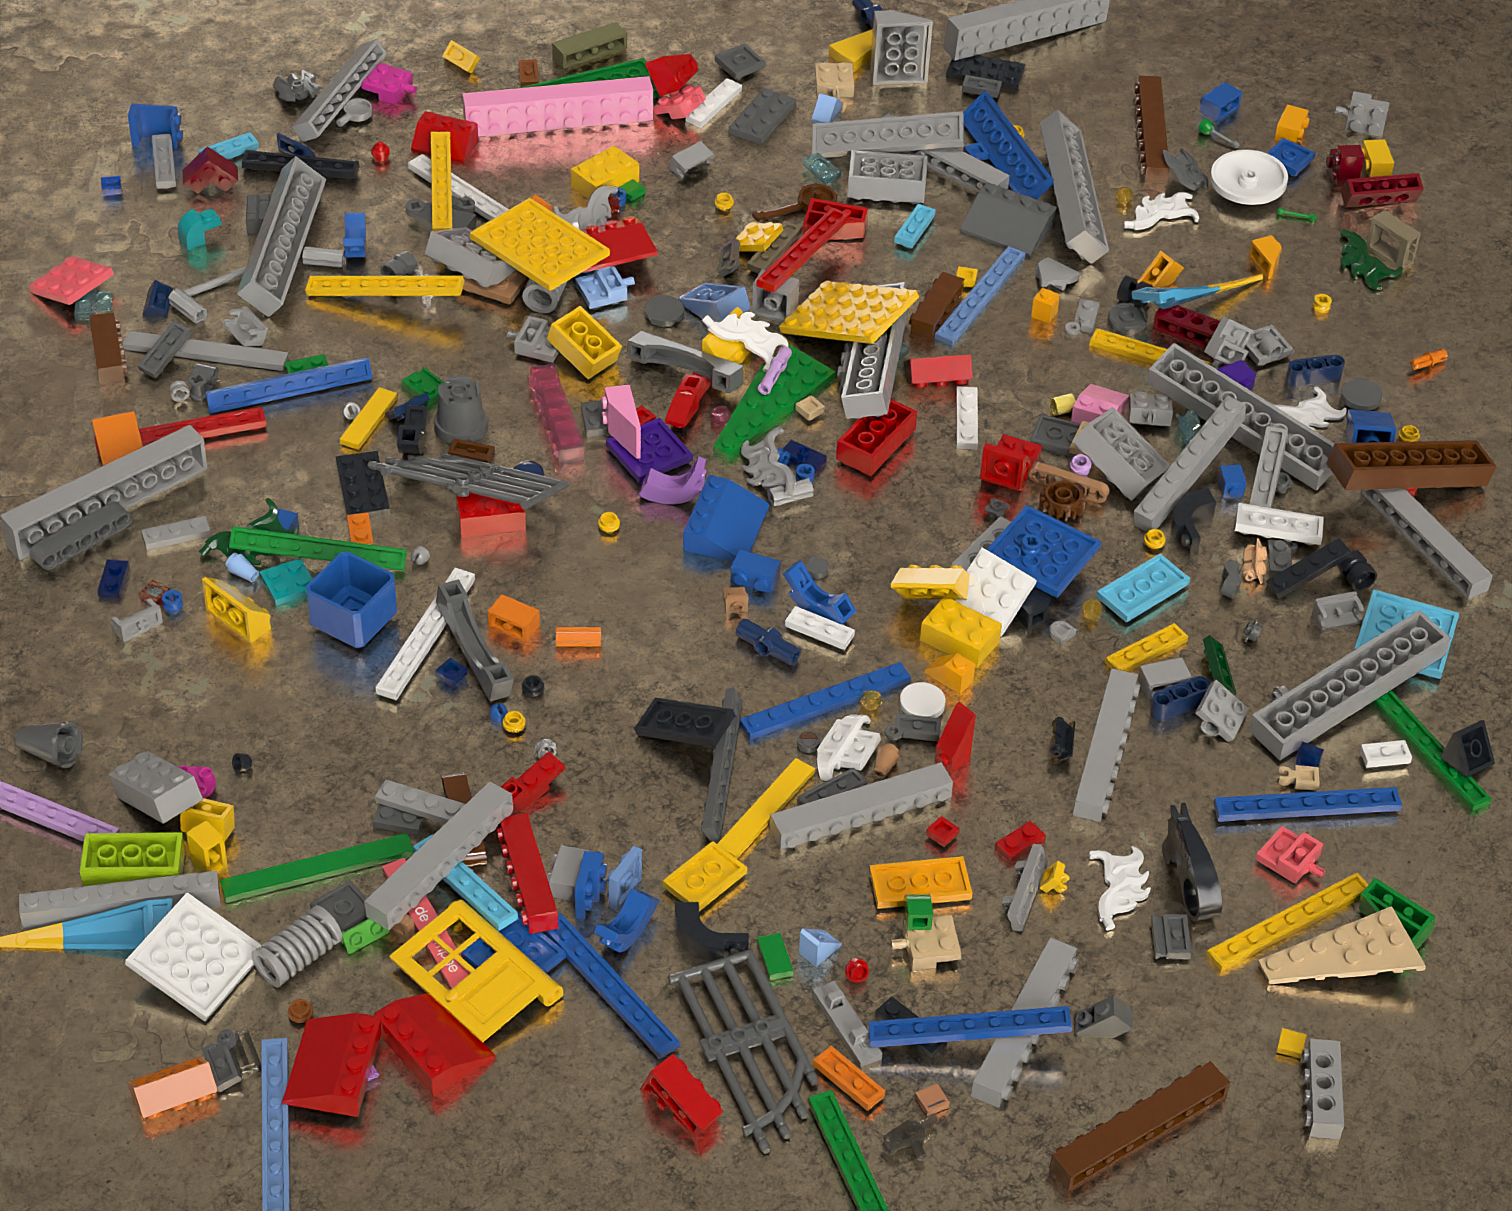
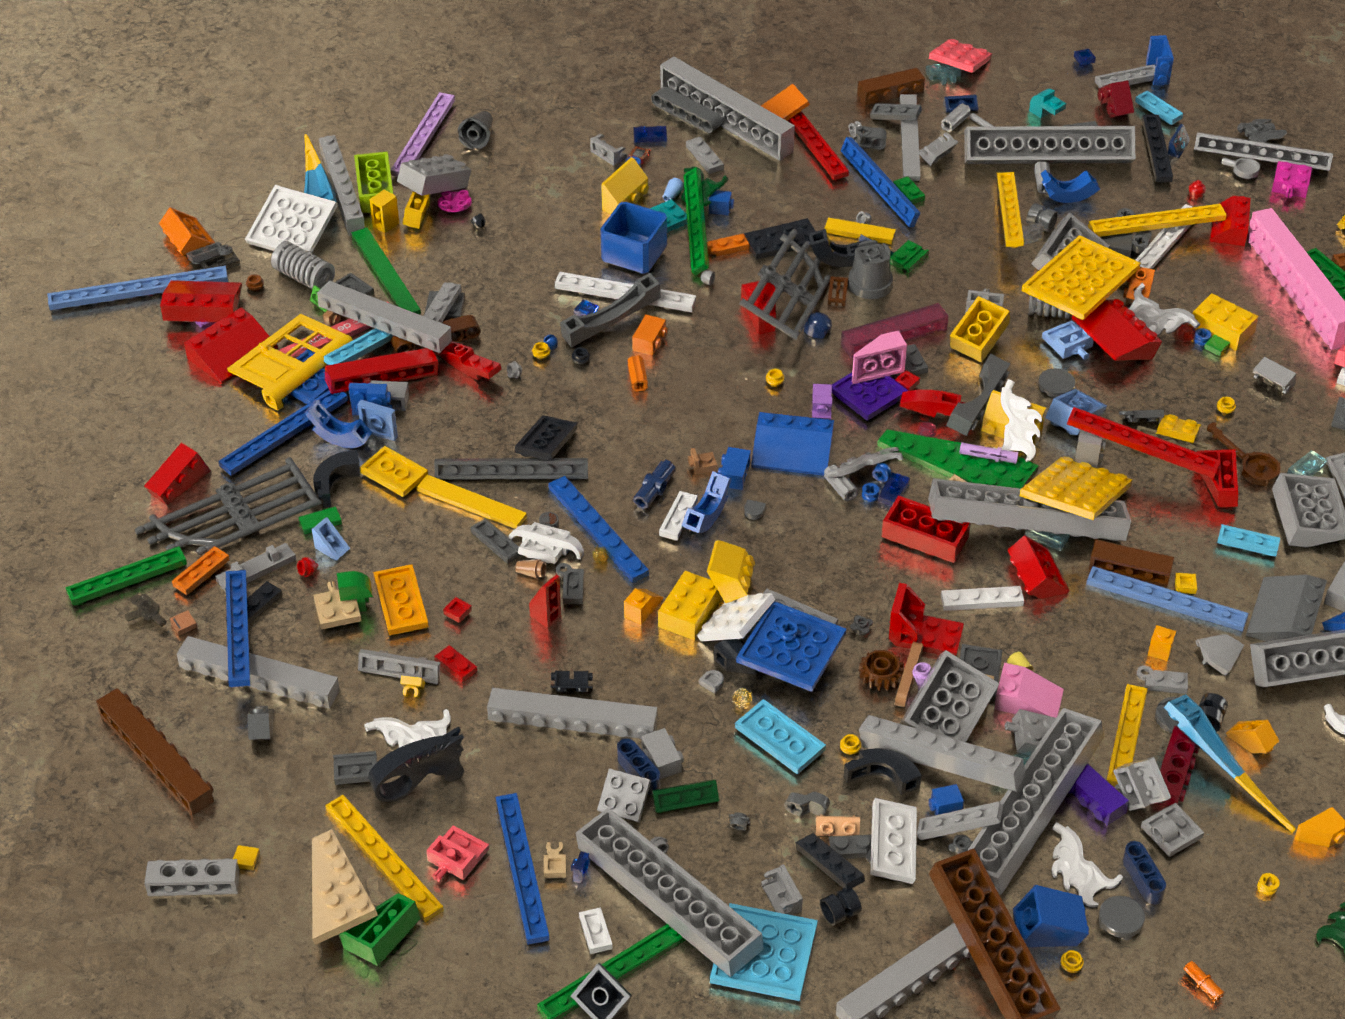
camera: 85 degrees right, 0 degrees up
light grey brick [769,762,953,850] -> none
white tile [899,682,945,718] -> none
yellow tile [1105,623,1189,672] -> none

